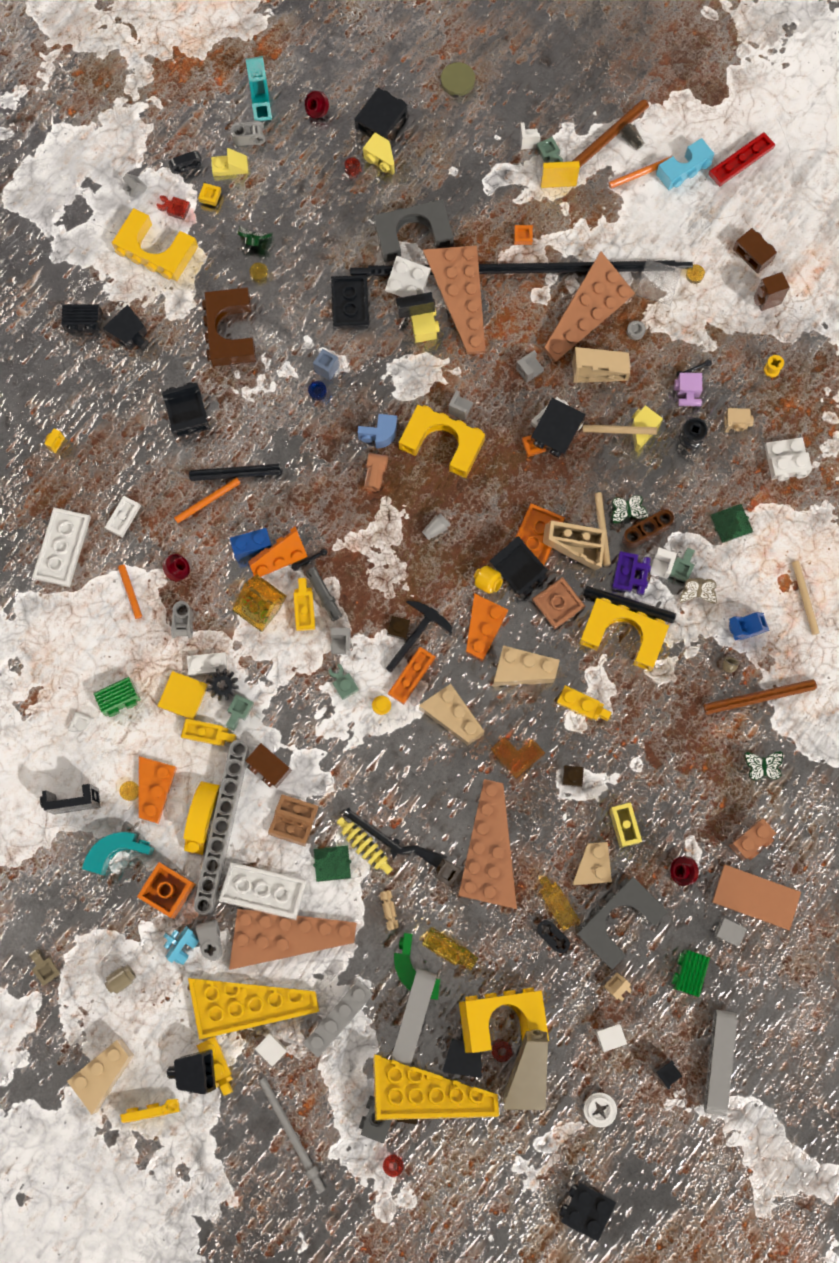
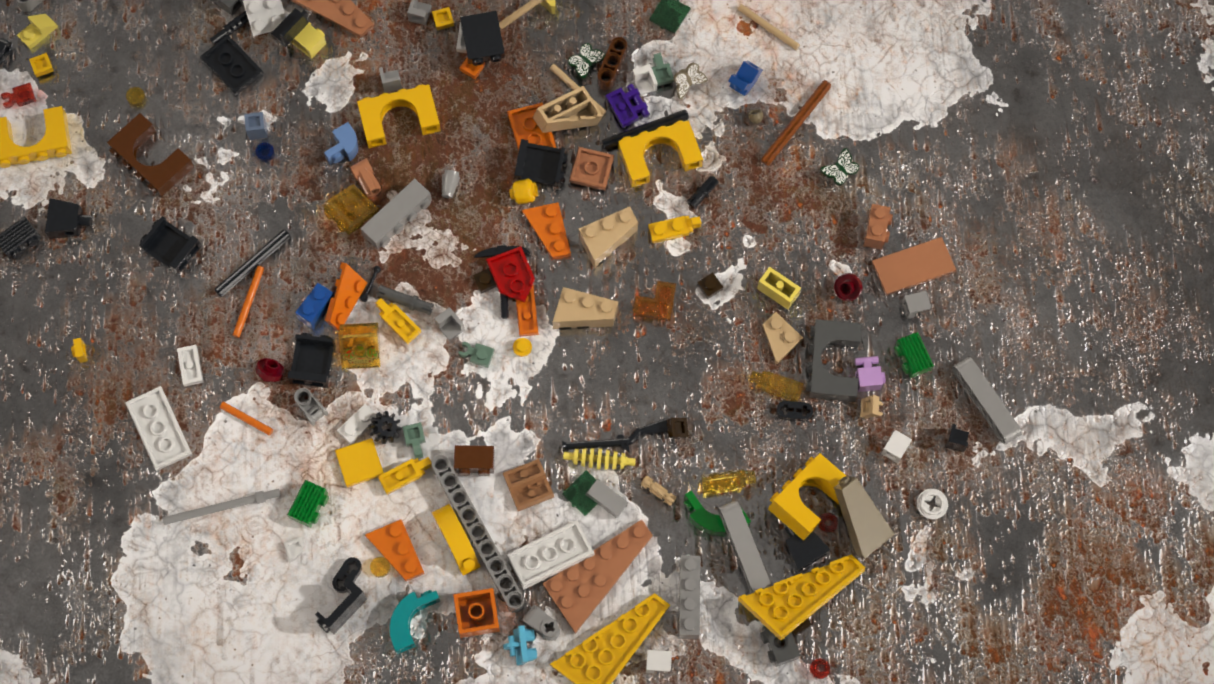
camera: 45 degrees left, 5 degrees down
dark green animal [237,226,273,246] -> none
nougat wing [458,779,517,910] -> none
black plate [559,1180,617,1242] -> none
none -> light grey bar [163,489,281,525]
none -> black panel [287,333,336,388]
none -> clear yellow plate [324,184,379,235]
none -> black beam [332,557,362,593]
none -> light grey brick [360,179,432,250]
none -> yellow plate [432,7,454,30]
none -> red tile [486,246,535,303]
none -> light grey slope [585,479,628,518]
none -> black axle [686,176,719,209]
none -> lavender brick [854,356,886,392]

